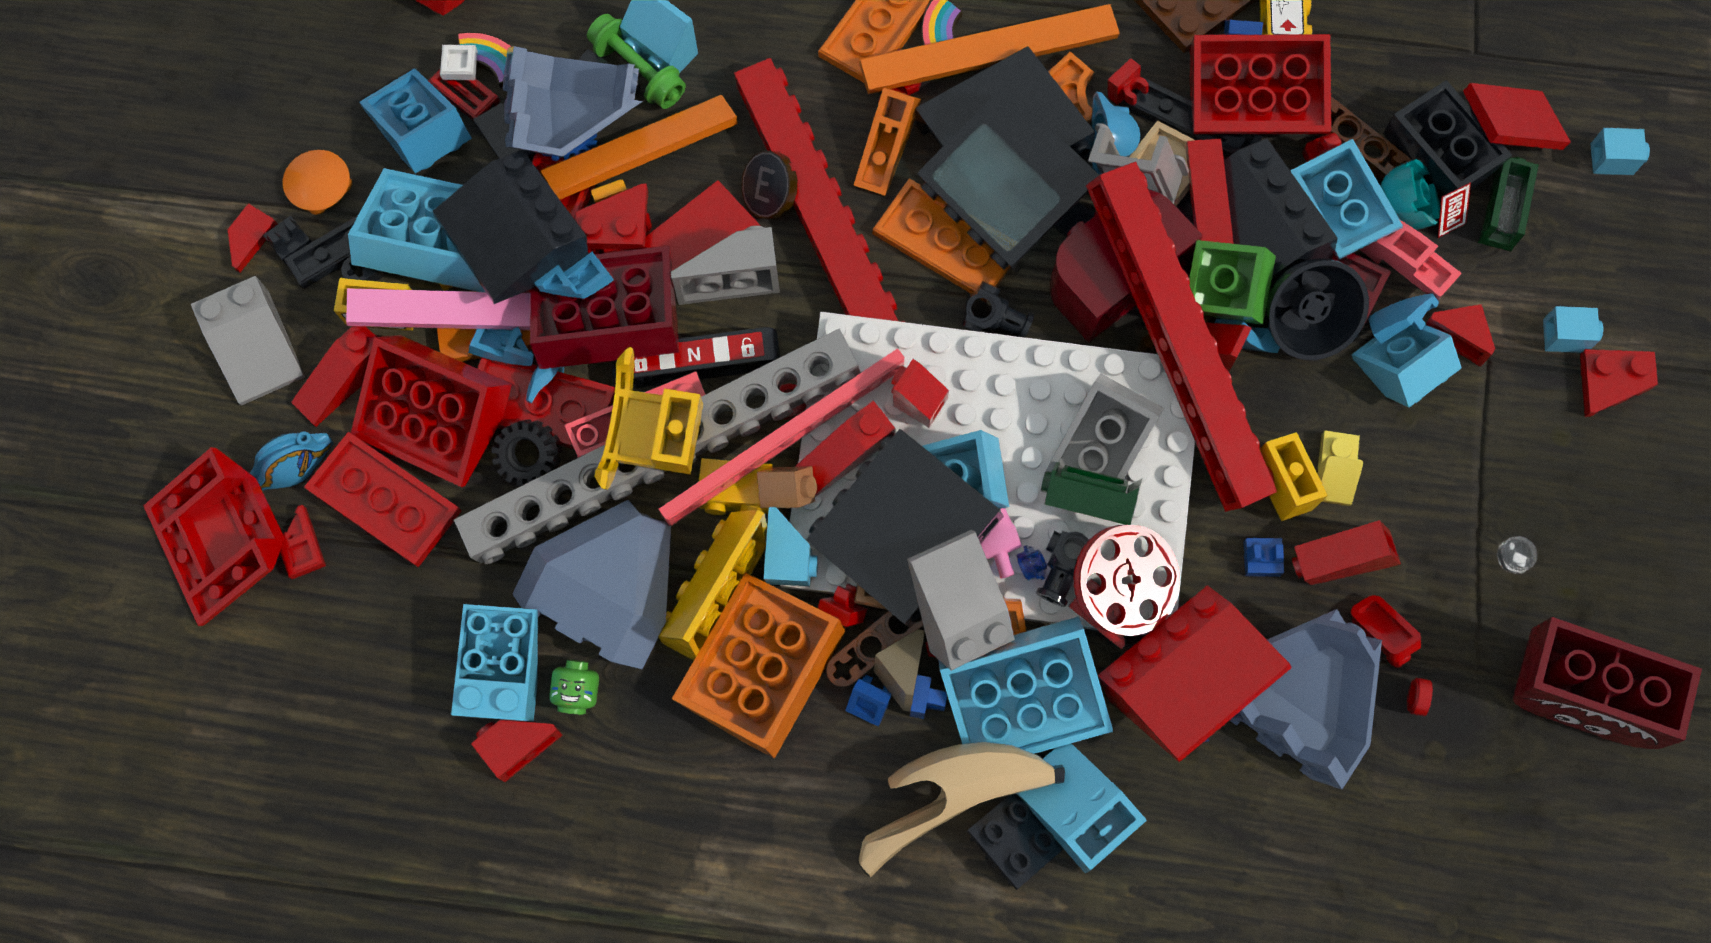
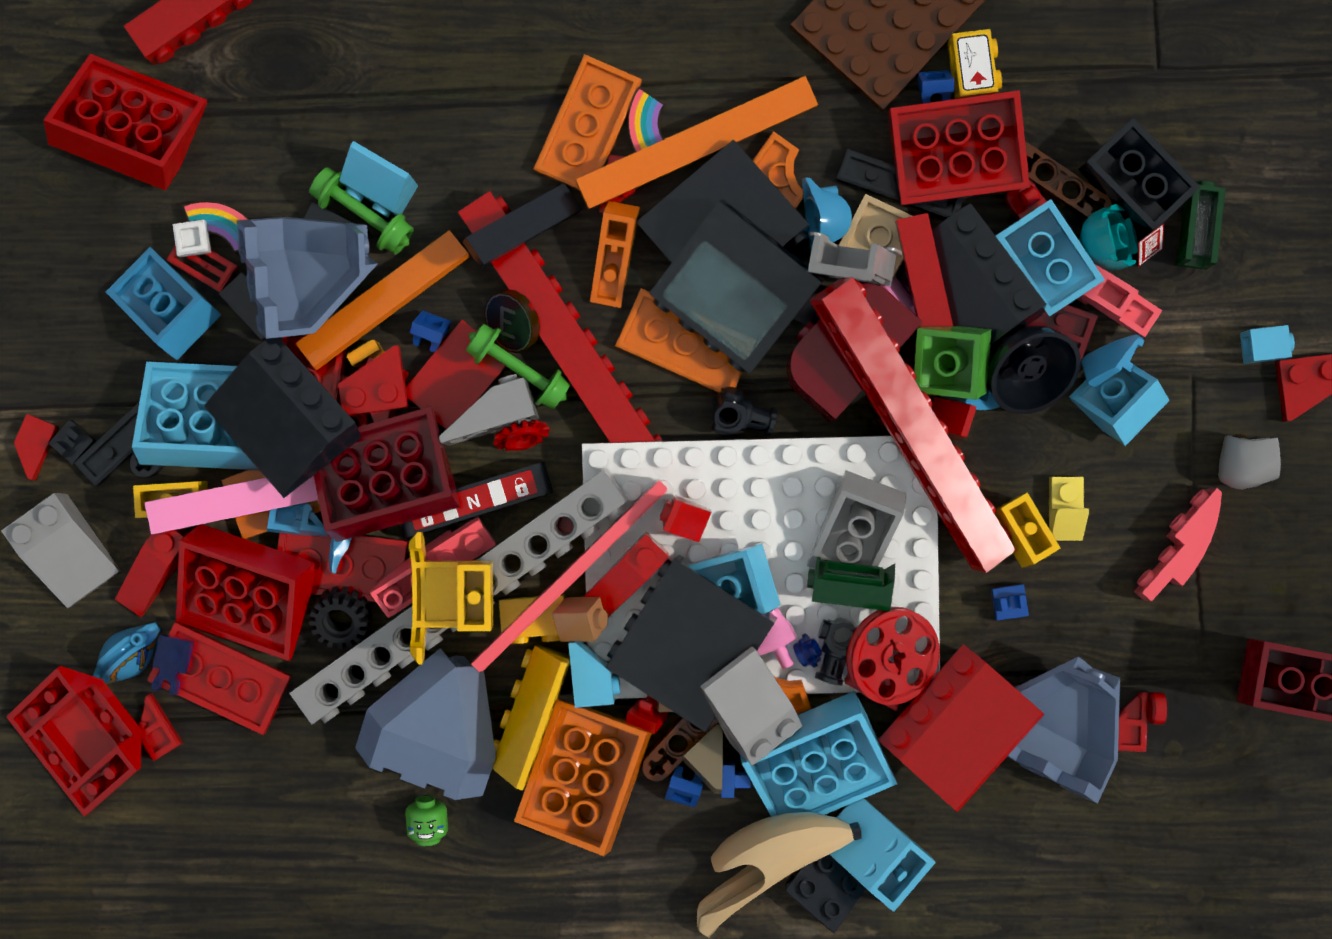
camera: 10 degrees left, 15 degrees up
orange dish [283,150,352,215] -> none
medium azure slope [451,604,538,722] -> none
red slope [471,720,563,782] -> none
dark azure slope [534,252,614,299] -> none
red tile [1108,58,1149,105] -> none
red slope [1292,520,1401,585] -> none
red piece [1351,595,1421,668] -> none
red slope [1425,304,1495,367] -> none
red tile [1463,83,1571,150] -> none
clear tile [1497,536,1537,574] -> none
medium azure brick [1590,128,1650,175] -> none
none -> clear blue plate [151,634,194,695]
none -> blue tile [410,310,452,352]
none -> black tile [463,183,582,268]
none -> bright green piece [465,324,571,410]
none -> red gear [493,420,550,451]
none -> red tile [1118,691,1148,752]
none -> coral slope [1134,488,1222,602]
none -> light grey piece [1218,434,1281,490]

